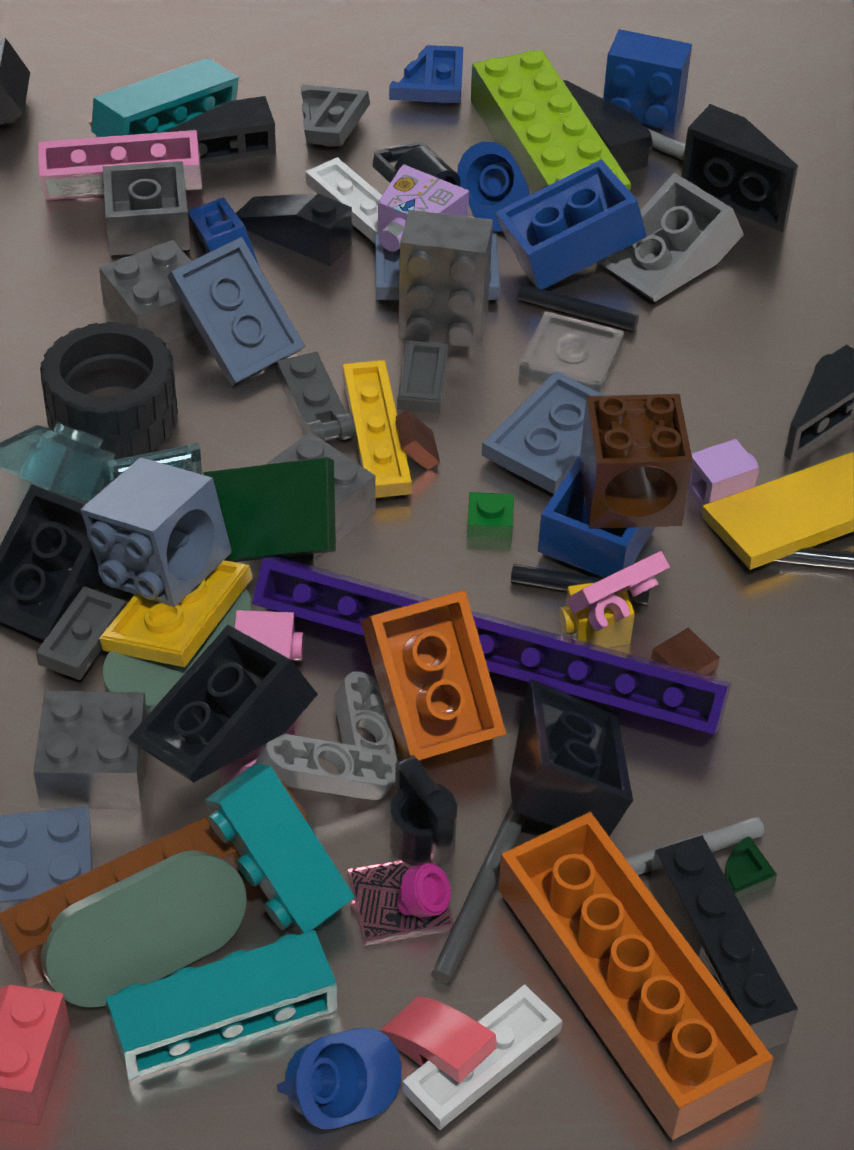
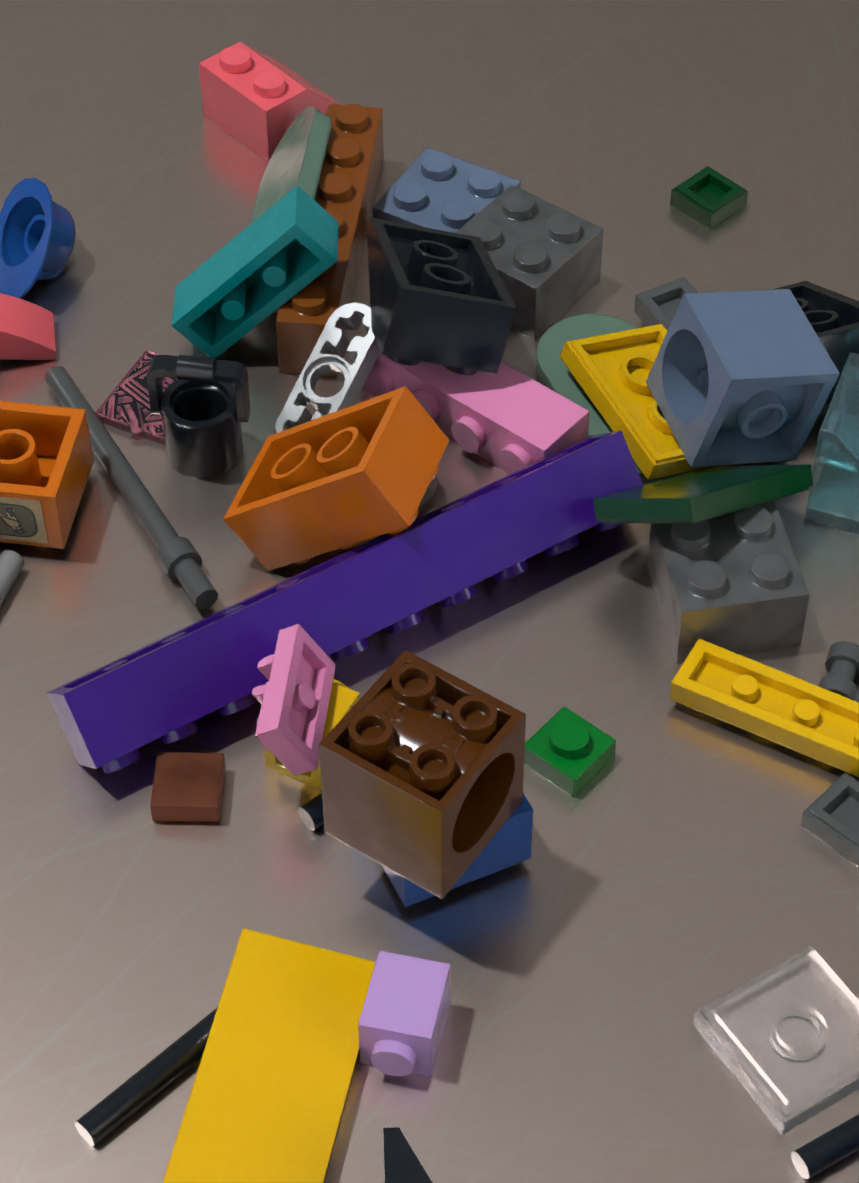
camera: 130 degrees right, 0 degrees up
teal brick [105,930,337,1080] -> none
copper tile [395,409,440,470] -> none
dark pink tile [397,863,451,918] -> none
sand blue plate [482,371,605,494] -> none
black slope [510,679,633,837] -> none

